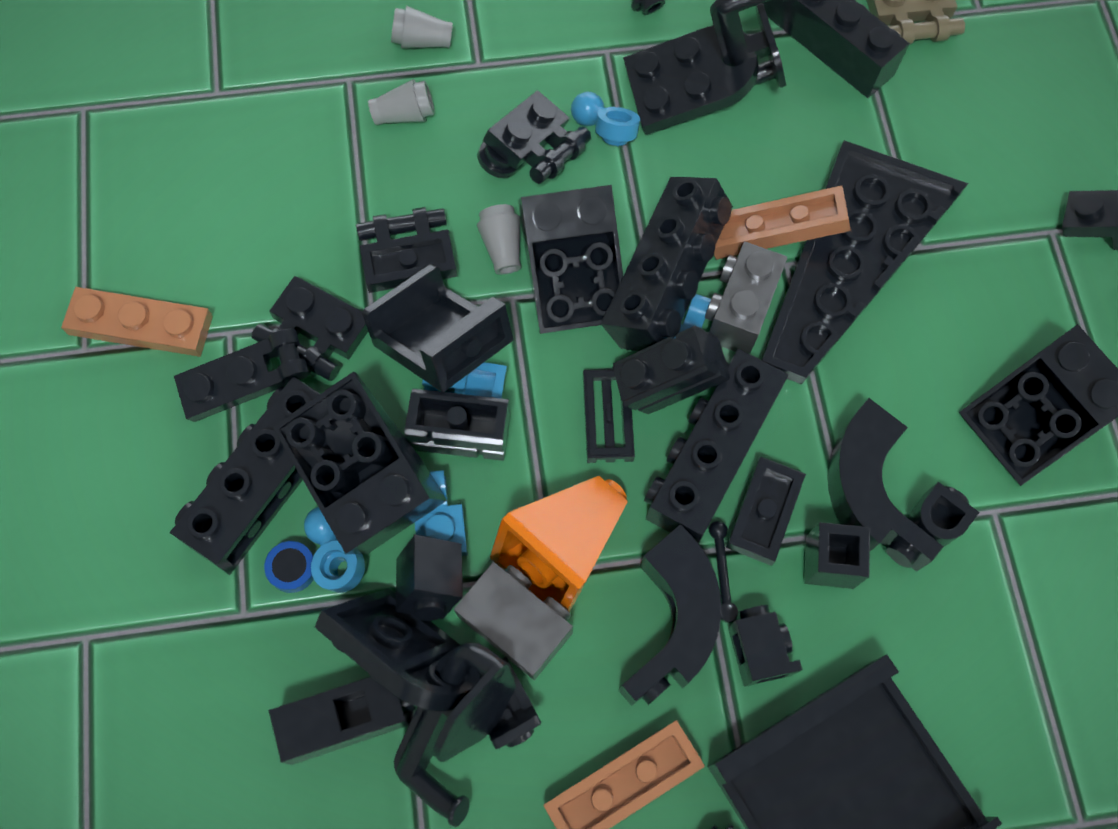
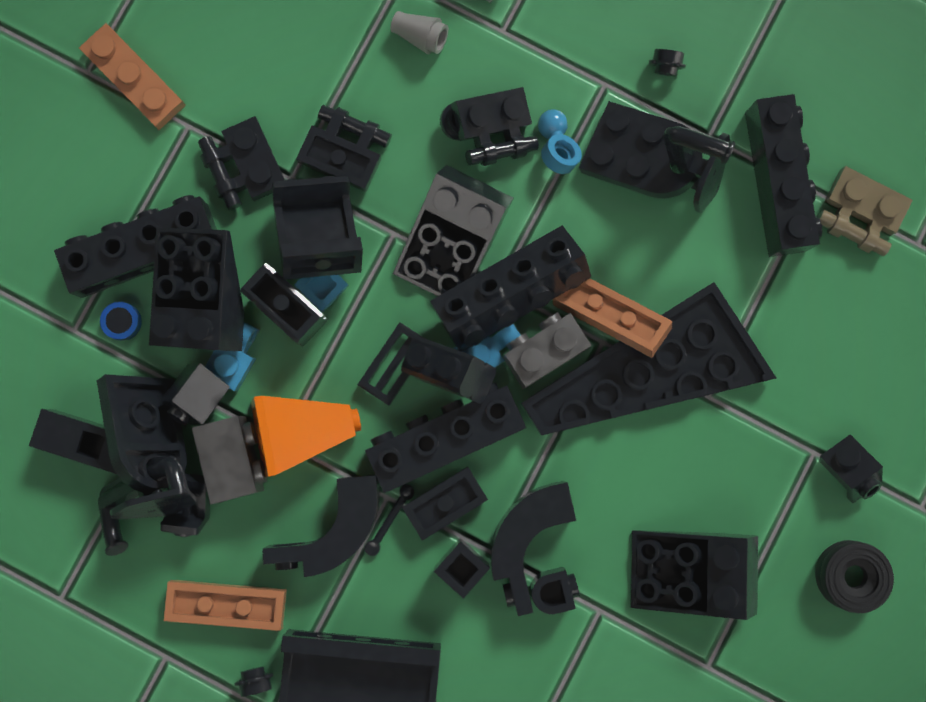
camera: 35 degrees right, 15 degrees up
black plate [174,329,309,422] -> none
dark azure plate [304,507,365,593] -> none
light grey cone [477,204,521,275] -> none
black brick [728,605,803,687] -> none

